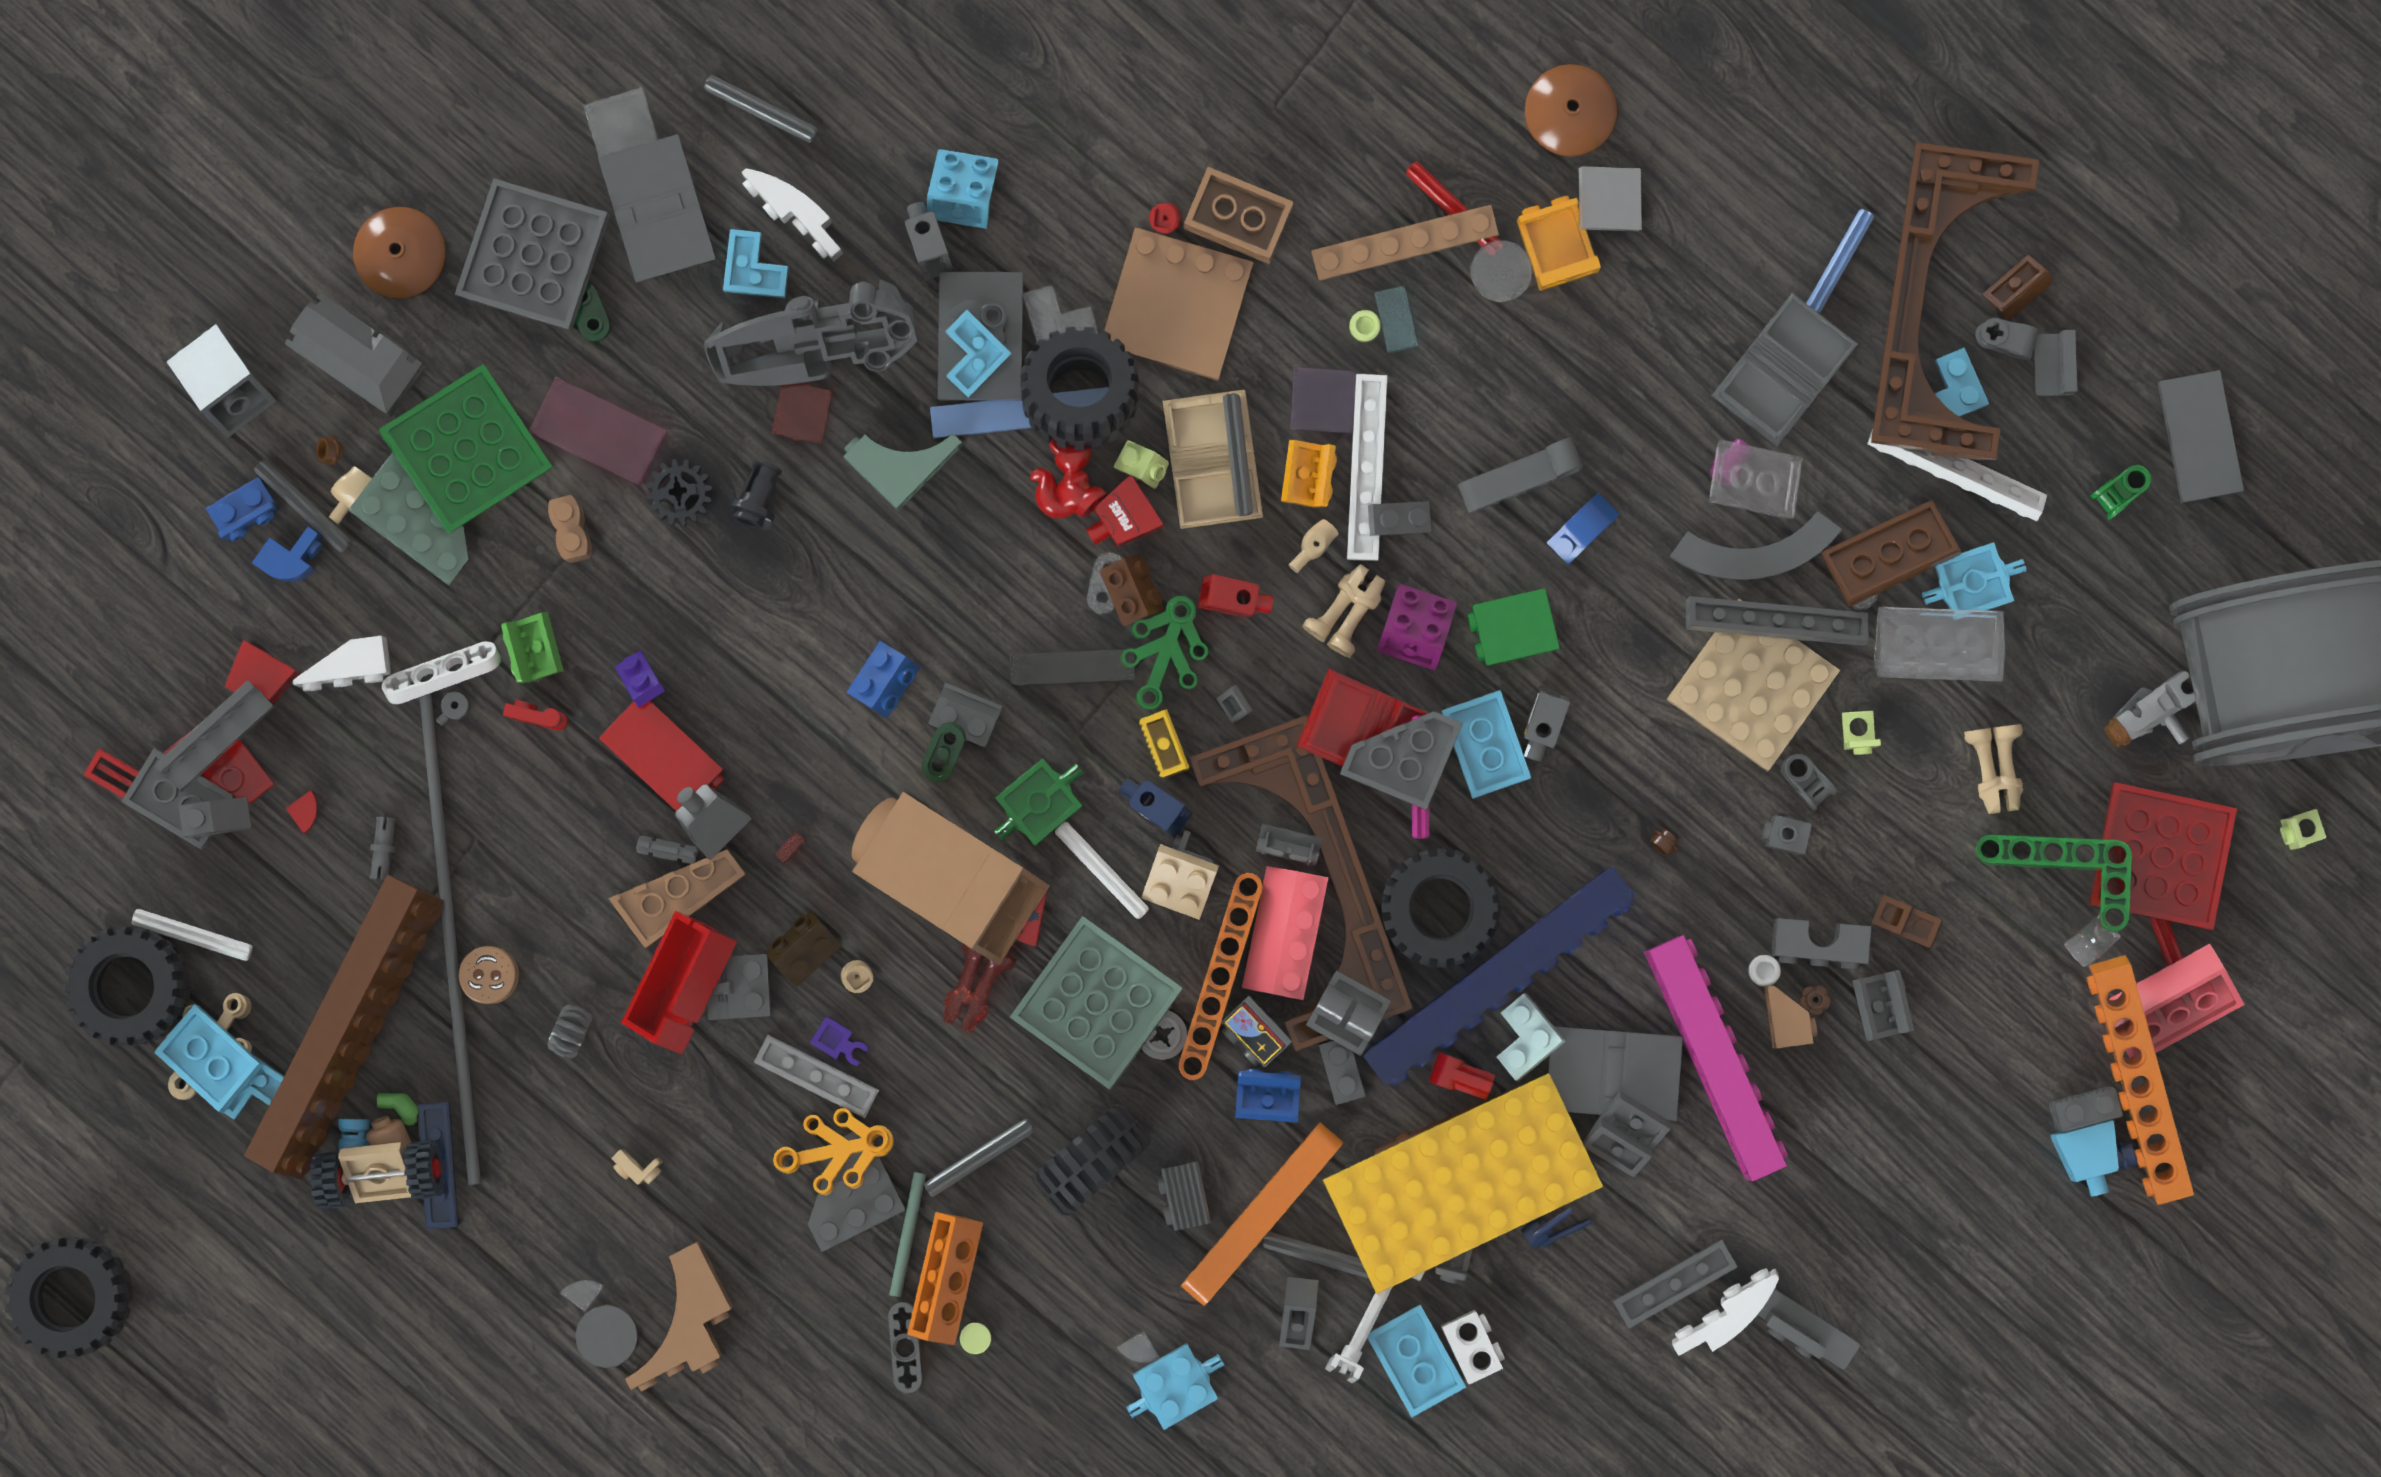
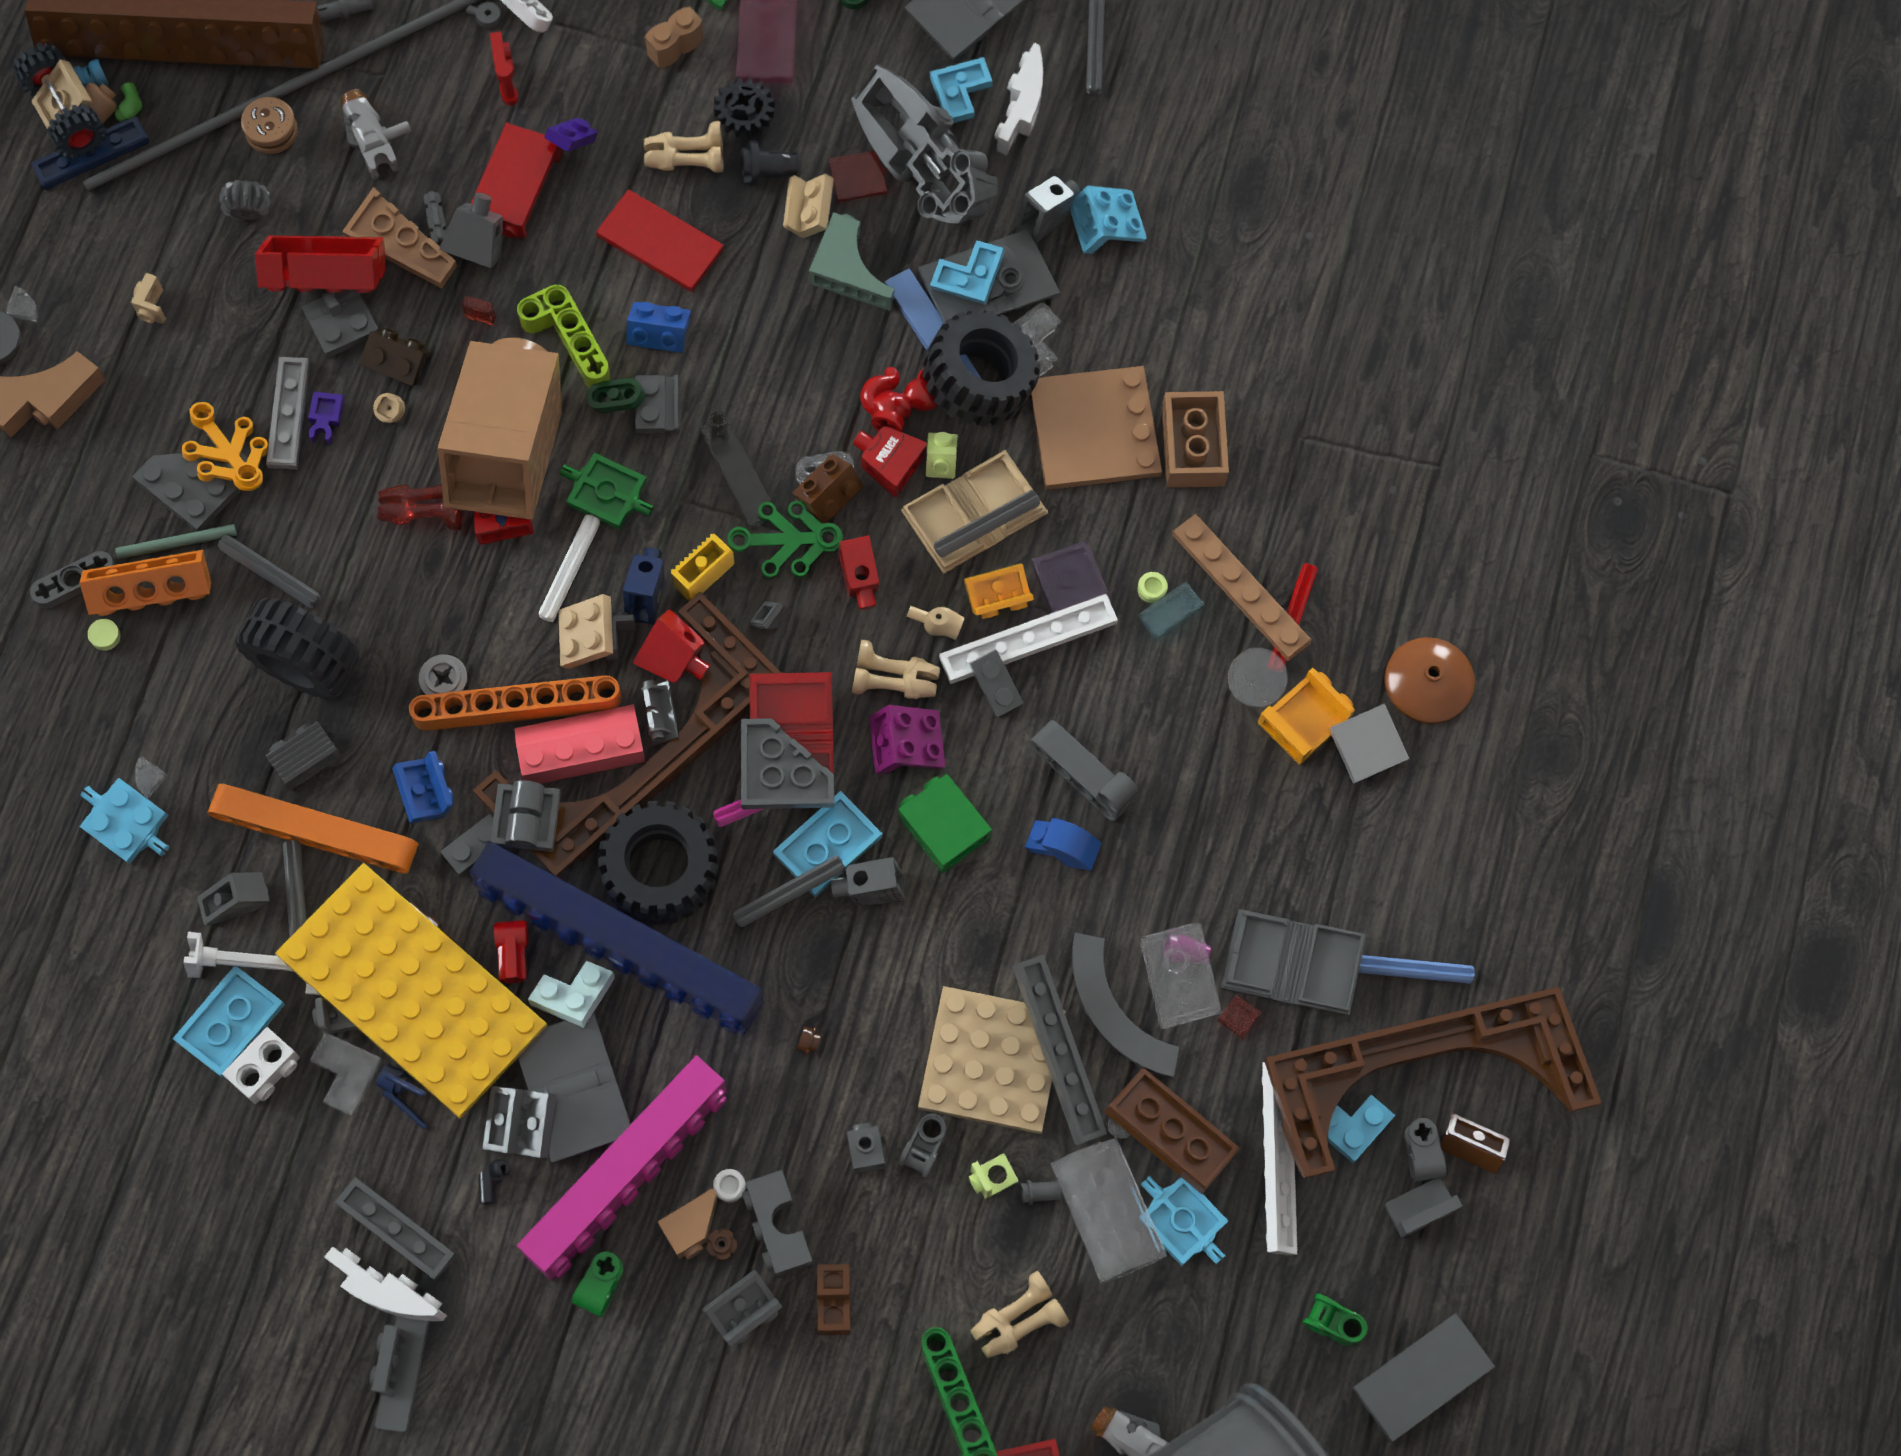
camera: 60 degrees right, 15 degrees down
bright green bracket [501,612,564,683] -> none
sand green plate [1010,916,1184,1090] -> none
red tile [1149,202,1182,234] -> none
slope [1221,996,1292,1067] -> none
none -> clear plate [310,1032,383,1117]
none -> light grey piece [341,89,411,179]
none -> black arm [478,1159,510,1205]
none -> lime beam [517,285,611,388]
none -> green piece [571,1251,624,1317]
none -> red tile [596,189,724,293]
none -> red torso [633,609,711,683]
none -> tan piece [644,121,723,173]
none -> dark grey axle [733,856,846,927]
none -> tan bracket [783,174,834,238]
none -> dark grey pin [1020,1180,1061,1205]
none -> clear red tile [1217,994,1261,1039]

